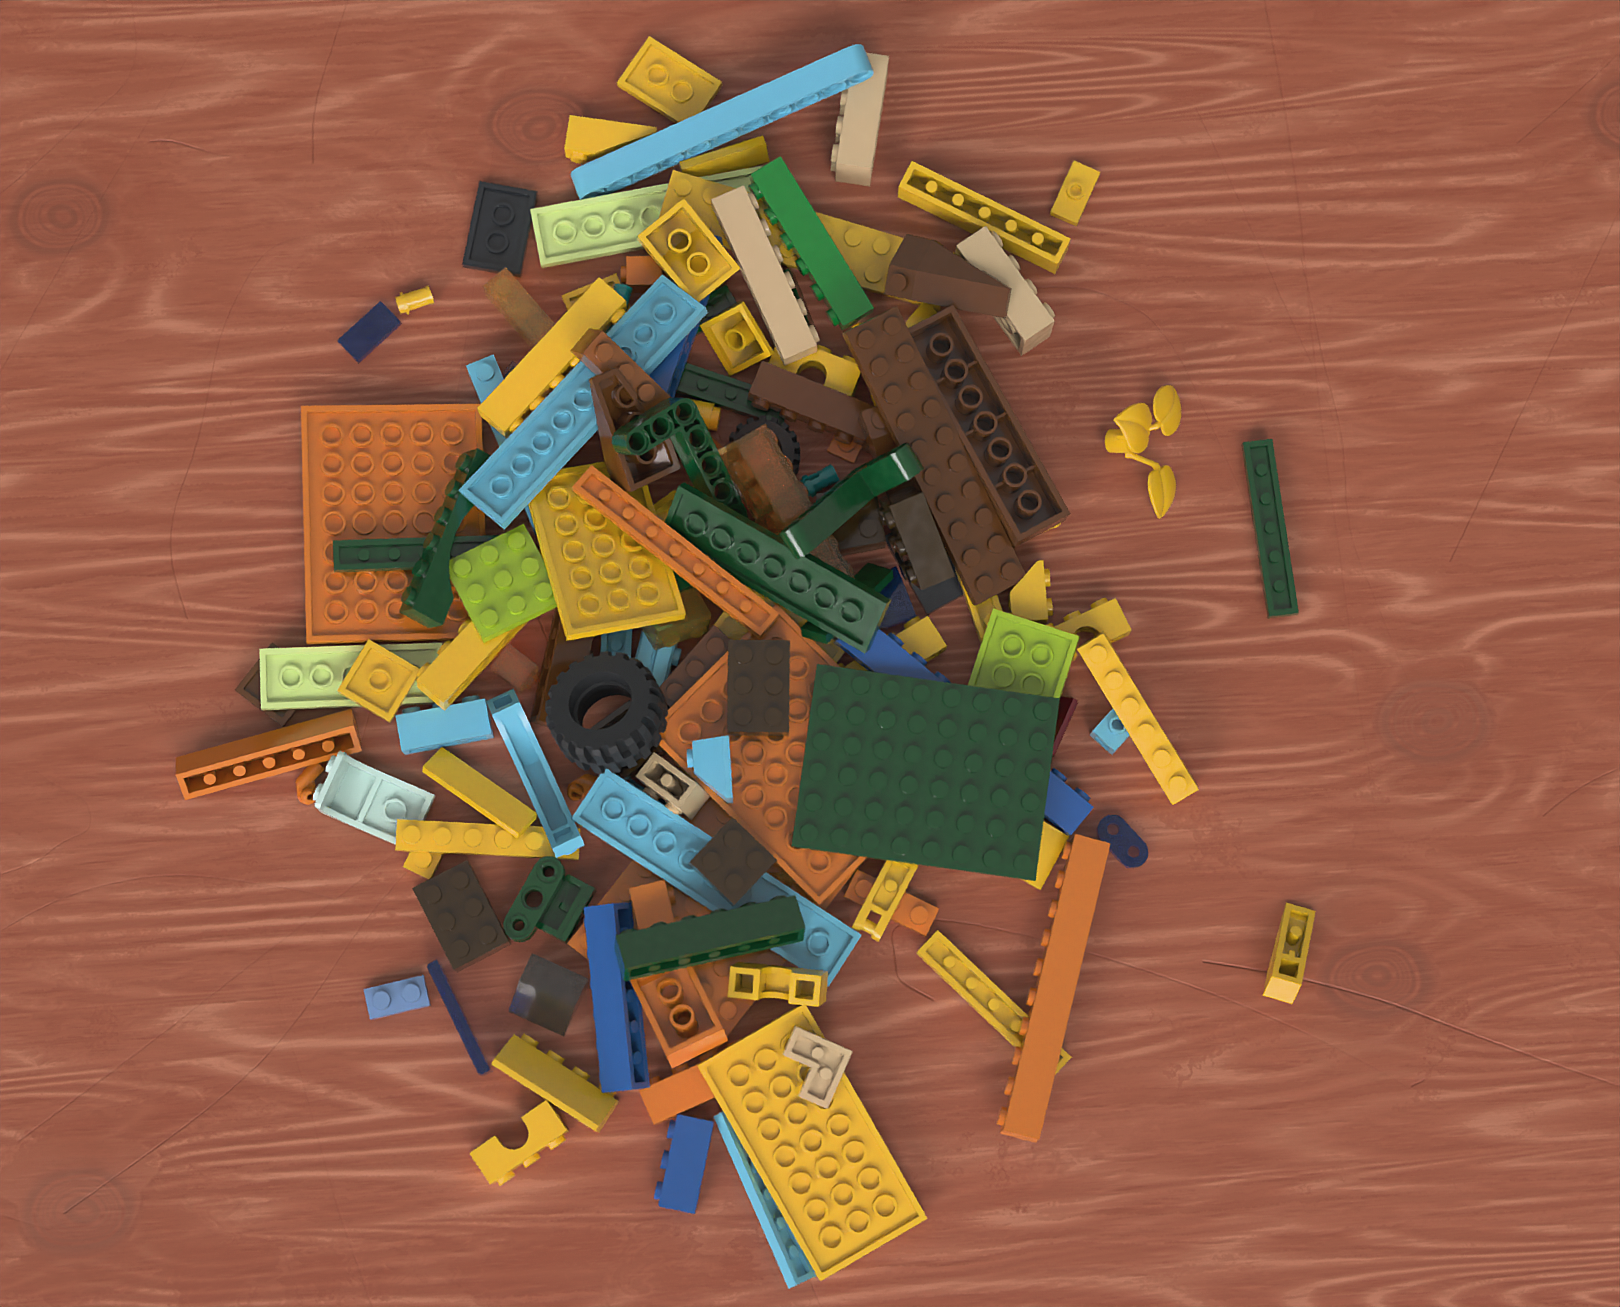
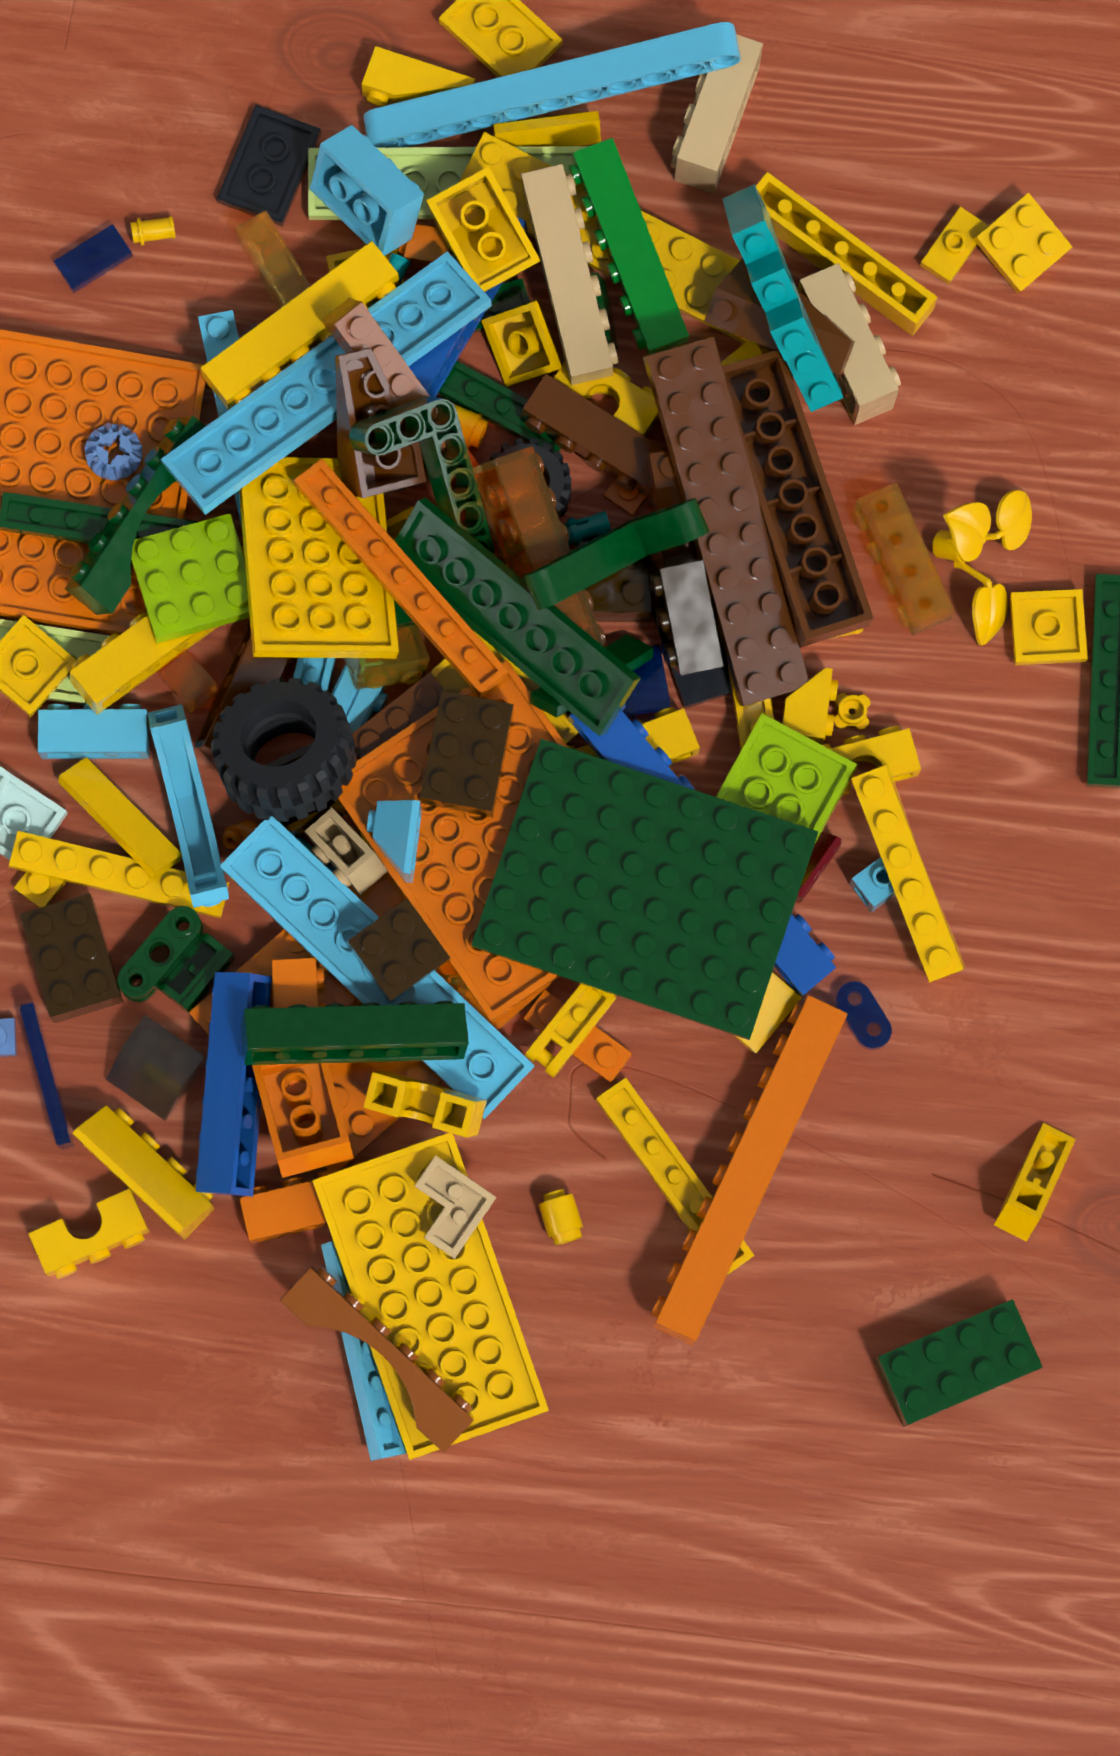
camera: 10 degrees right, 0 degrees up
blue brick [654,1114,714,1214] -> none
none -> medium blue gear [85,423,142,480]
none -> dark orange arch [280,1266,474,1453]
none -> medium azure brick [310,125,424,256]
none -> yellow brick [538,1189,583,1246]
none -> teal arch [723,184,844,412]
none -> yellow plate [834,693,871,730]
none -> clear yellow brick [853,483,955,635]
none -> dark green brick [874,1299,1043,1427]
none -> yellow plate [973,192,1072,293]
none -> yellow plate [1010,589,1088,665]

